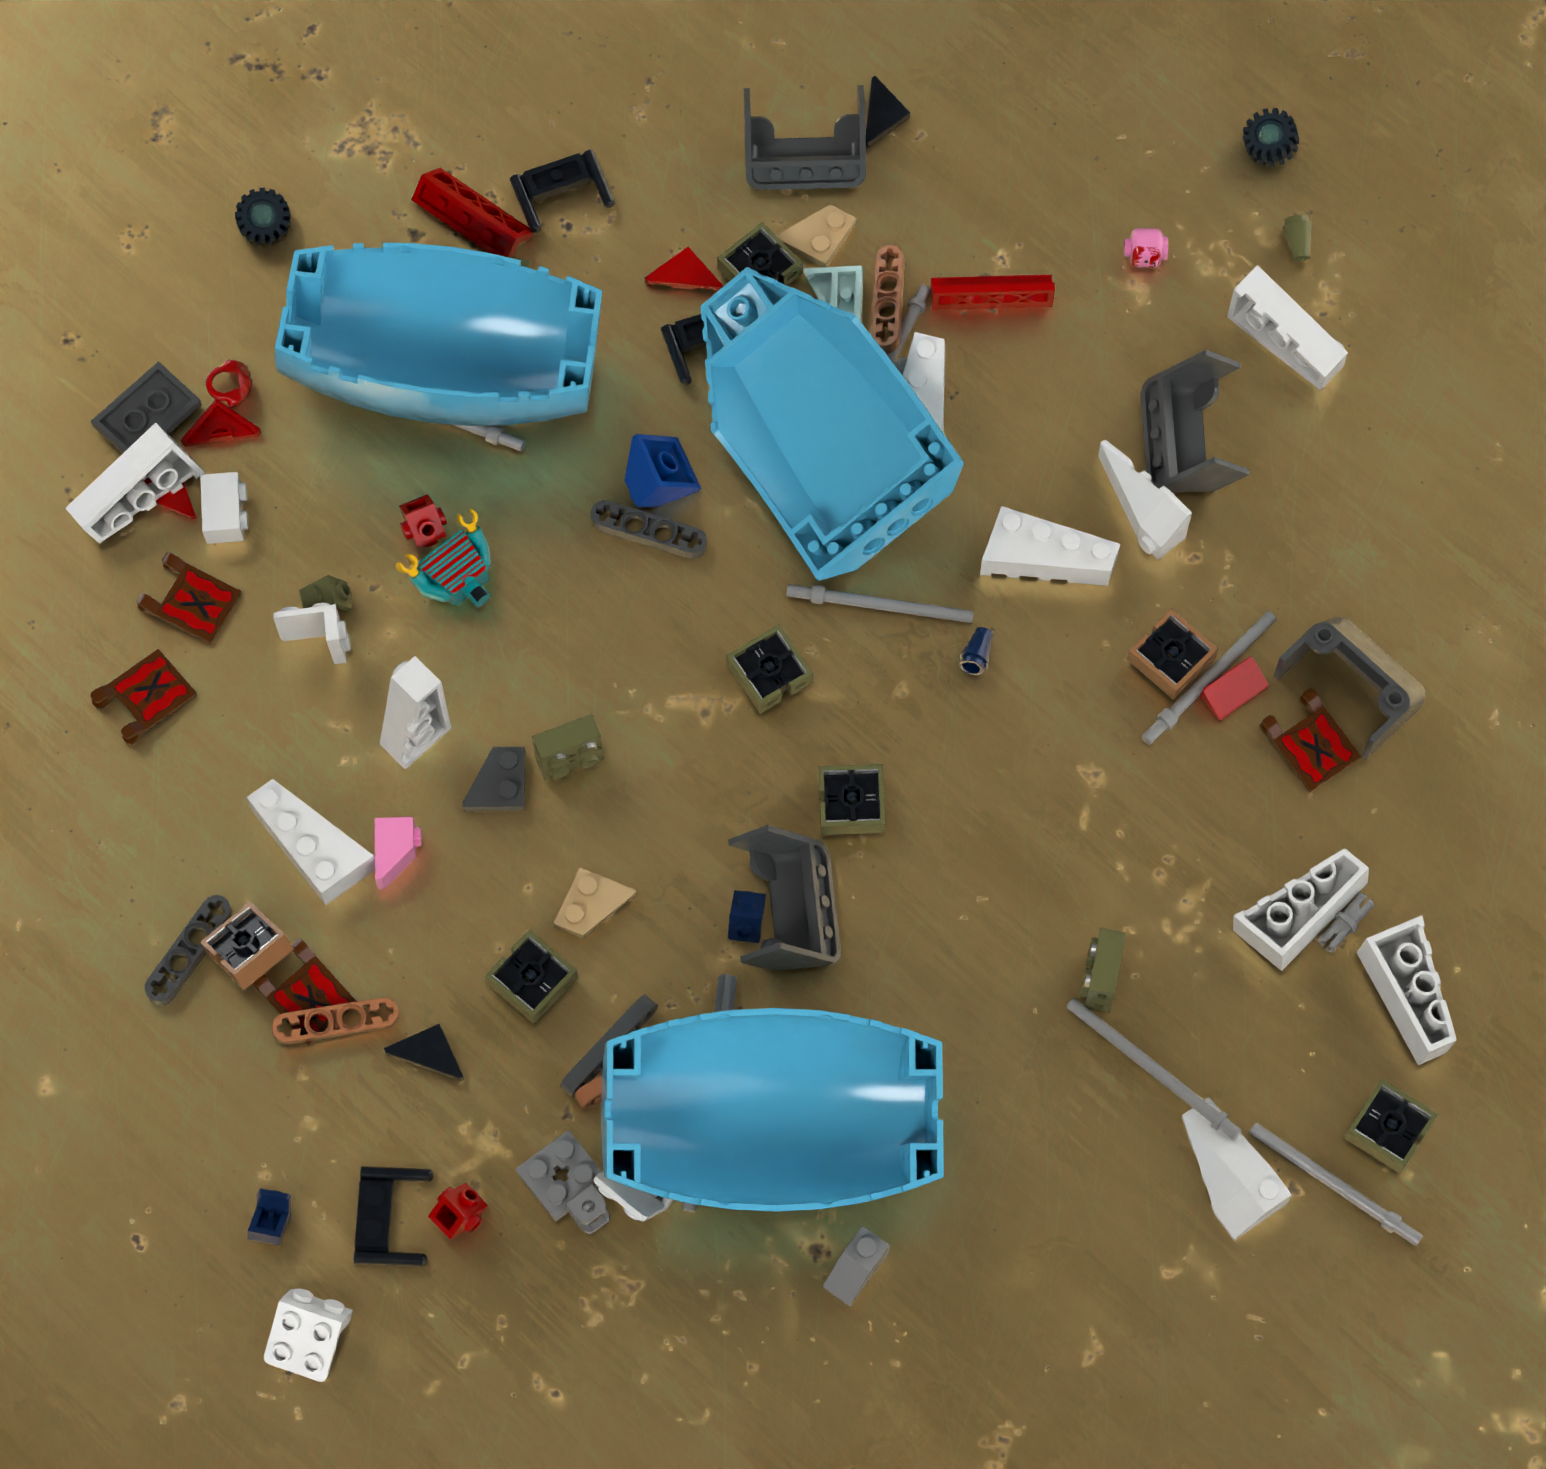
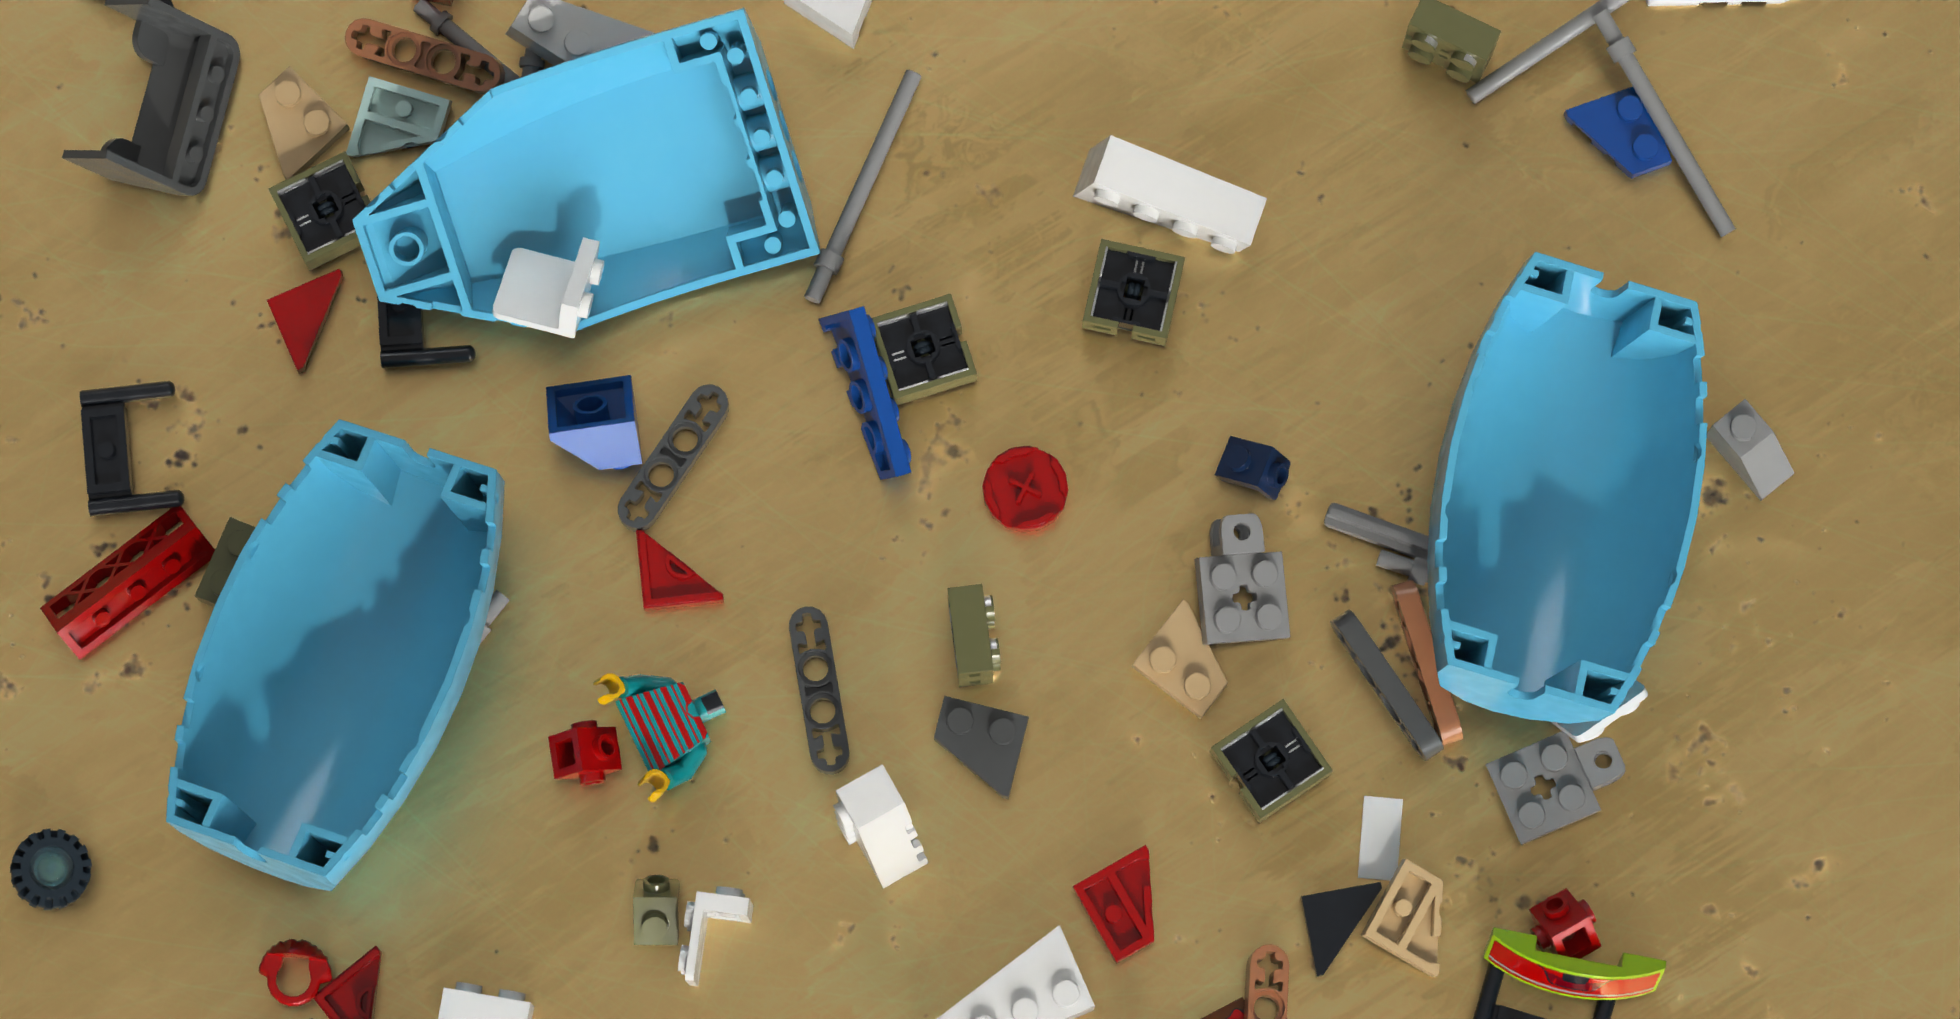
camera: 75 degrees left, 10 degrees up
bright pink slope [375,817,422,889] -> none
dark grey windscreen [728,825,841,971] -> none
dark blue cone [959,627,994,675] -> none
none -> white bracket [492,237,605,339]
none -> red tile [636,530,724,611]
none -> dark grey beam [789,607,850,775]
none -> blue wing [818,306,912,480]
none -> red tile [982,446,1068,533]
none -> red wing [1072,845,1154,964]
none -> white wedge [1073,135,1267,254]
none -> light grey plate [1194,513,1290,645]
none -> white sticker [1358,796,1403,881]
none -> tan wing [1361,859,1443,977]
none -> slope [1484,927,1666,1000]
none -> blue wing [1564,87,1672,179]
none -> light grey bar [1592,9,1736,237]

